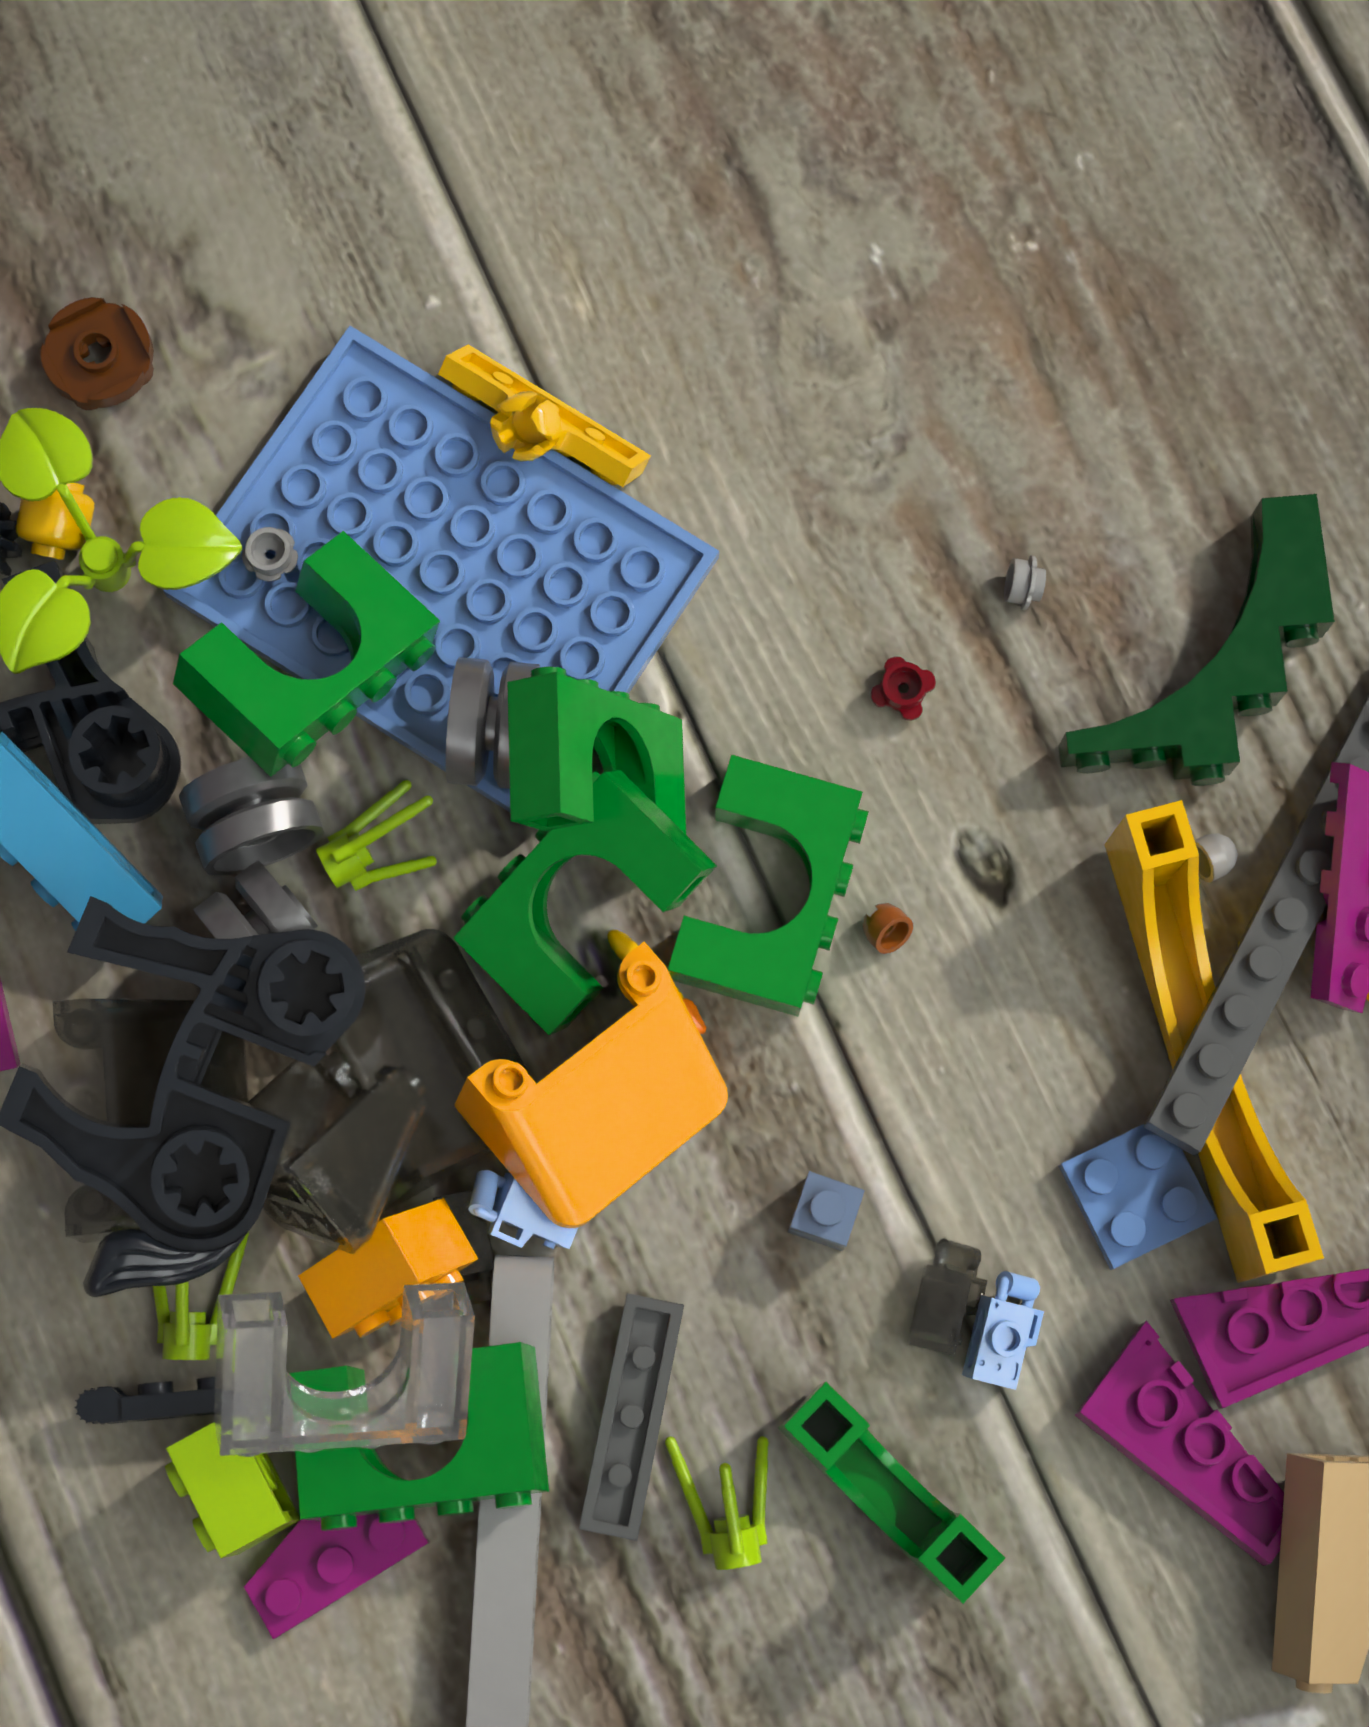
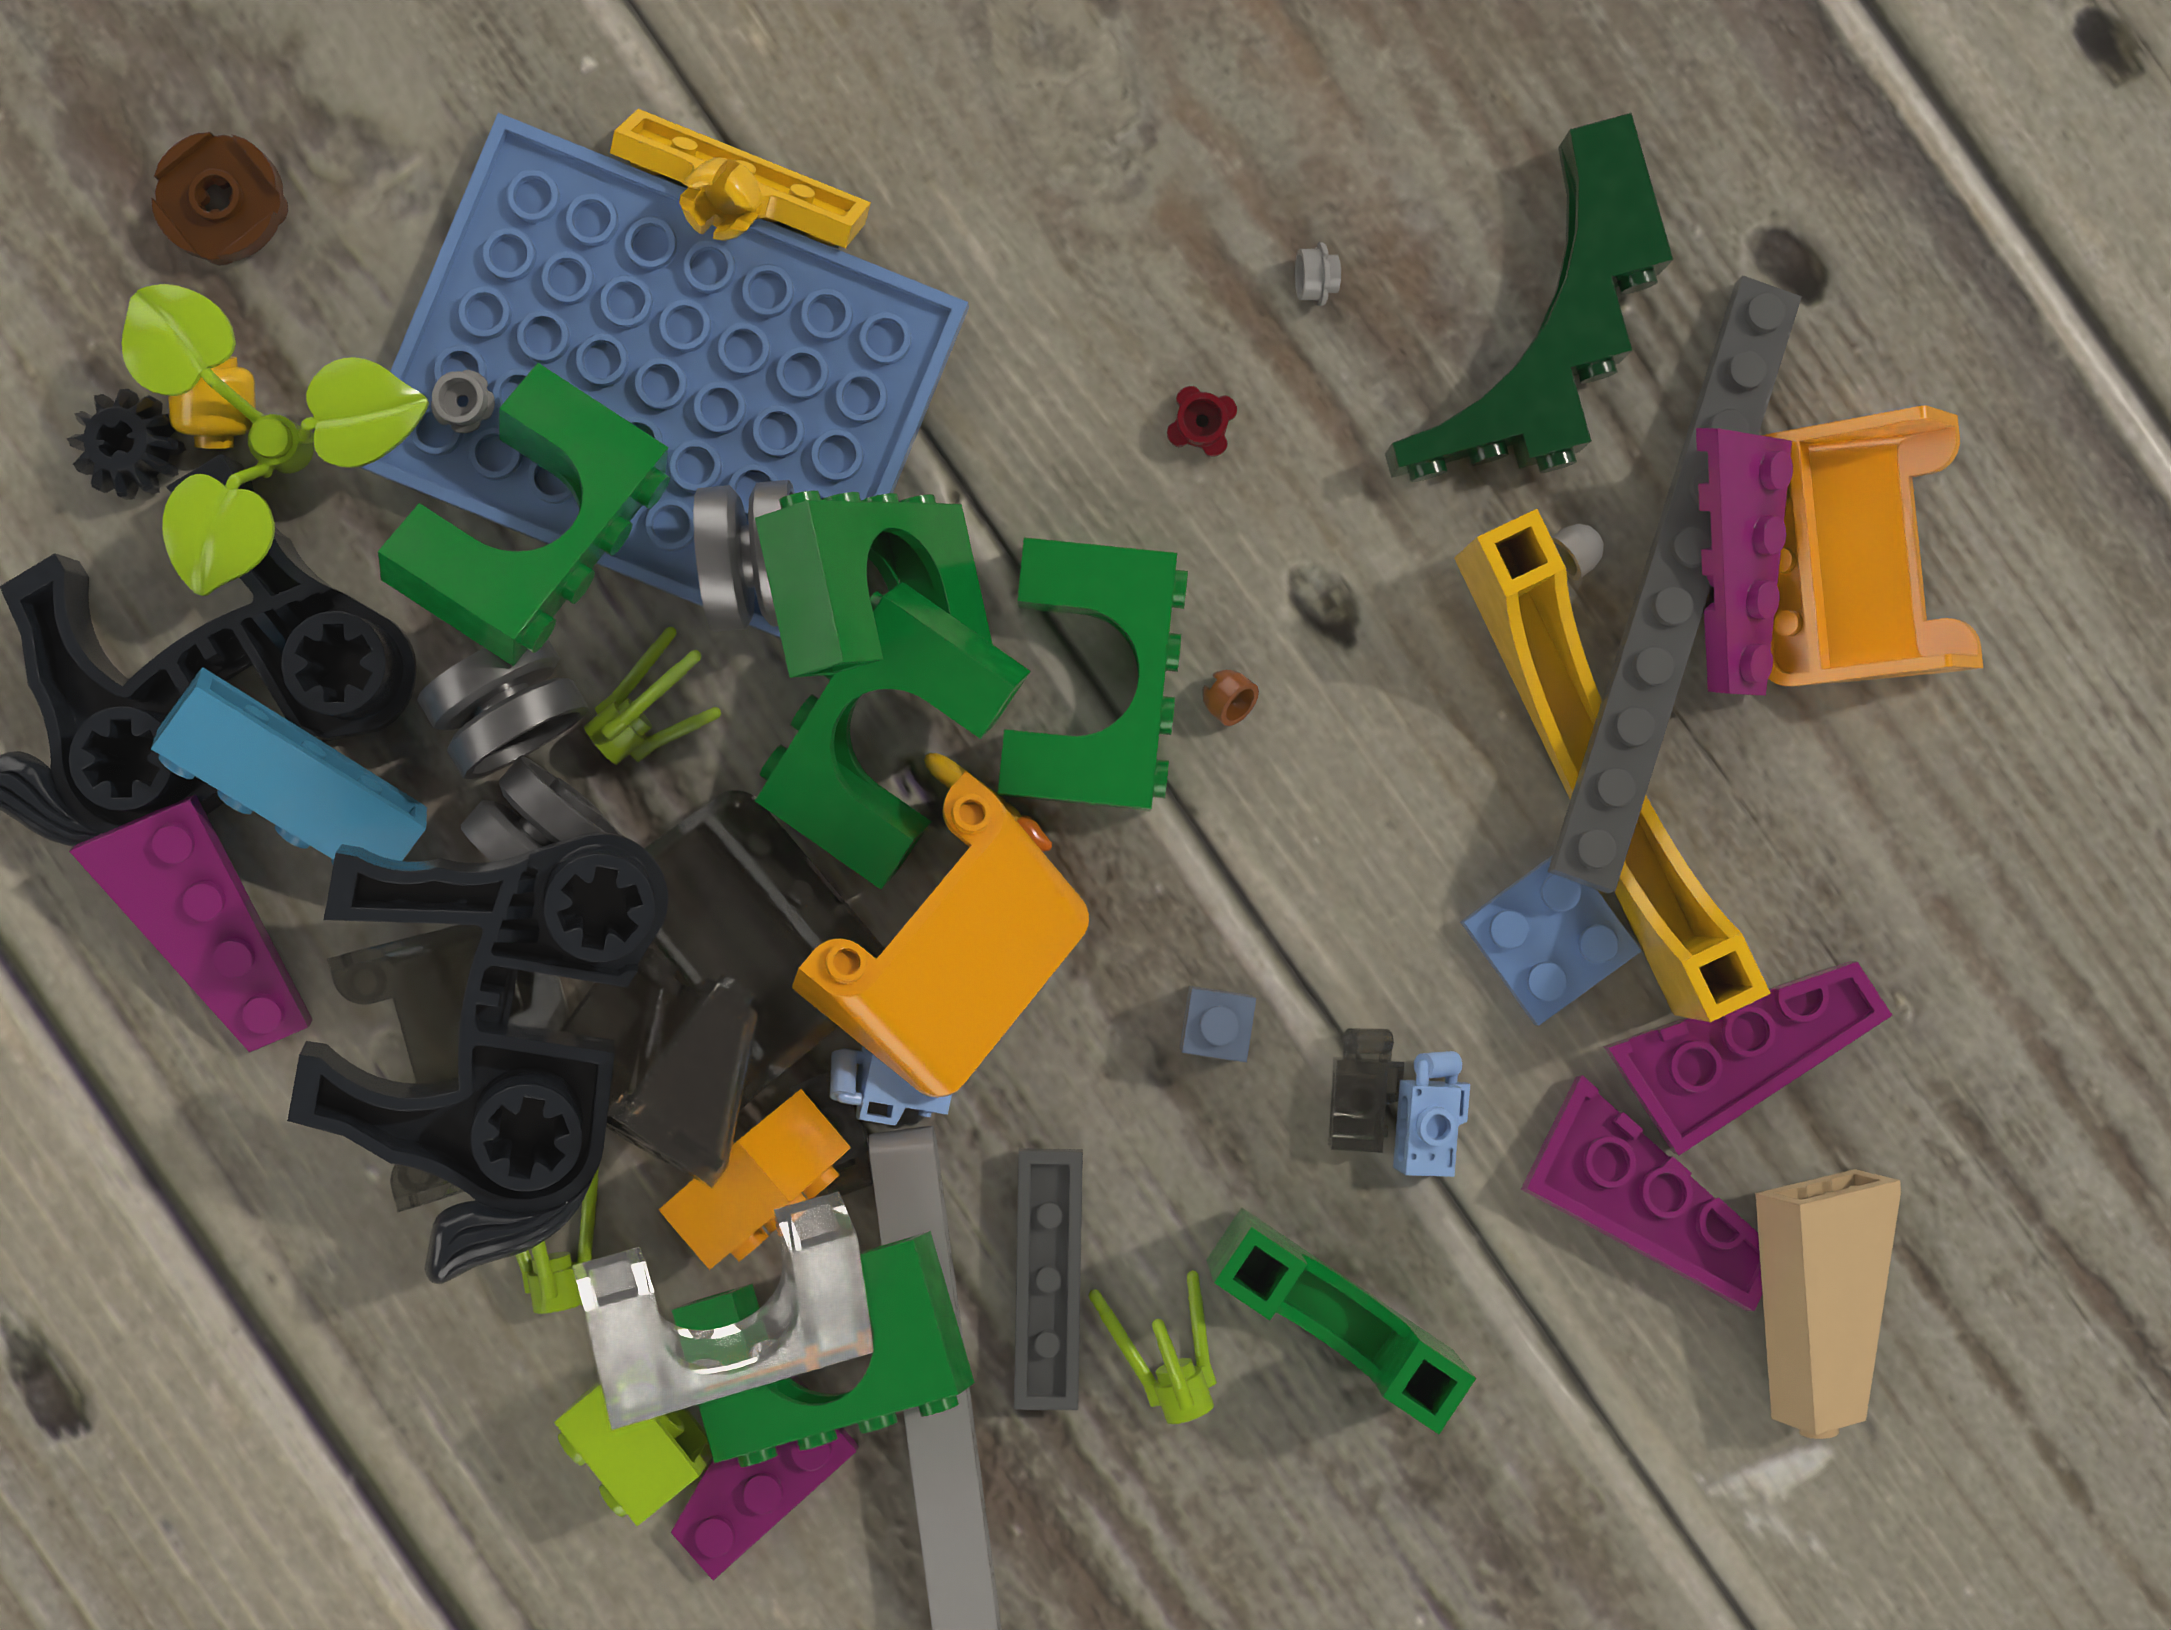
camera: 10 degrees left, 10 degrees up
black hinge [74,1376,250,1425] -> none

